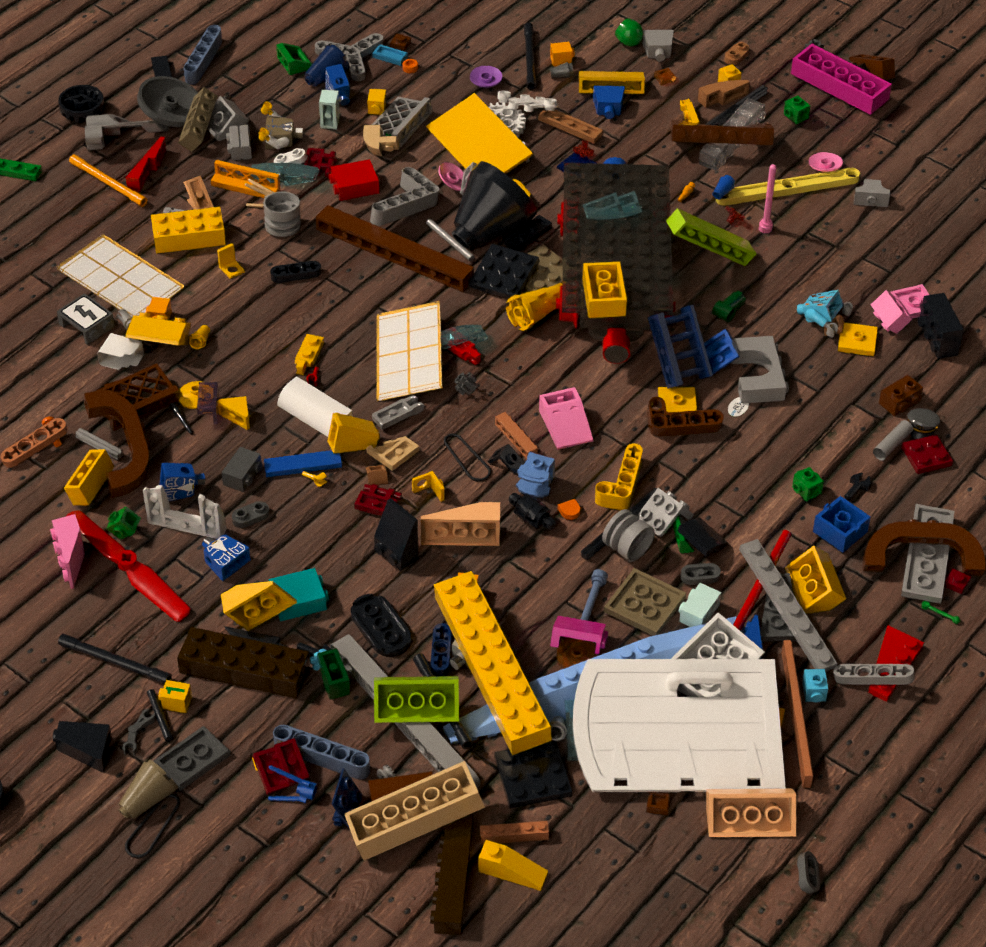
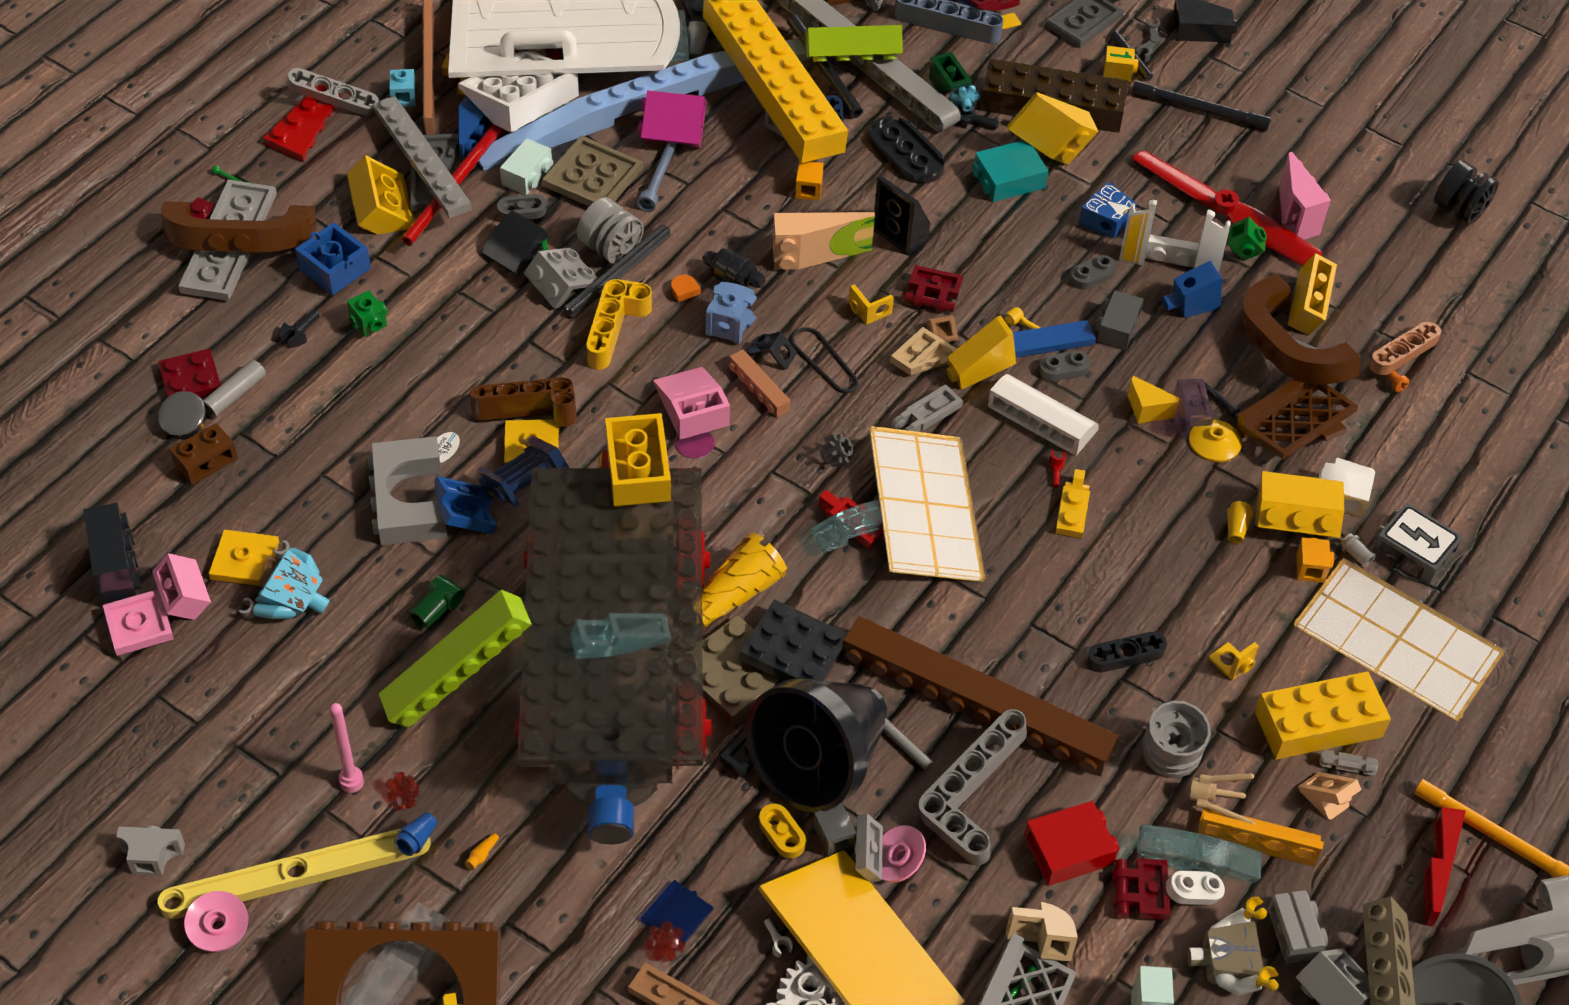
camera: 175 degrees right, 5 degrees up
none -> dark grey plate [1039,351,1090,381]

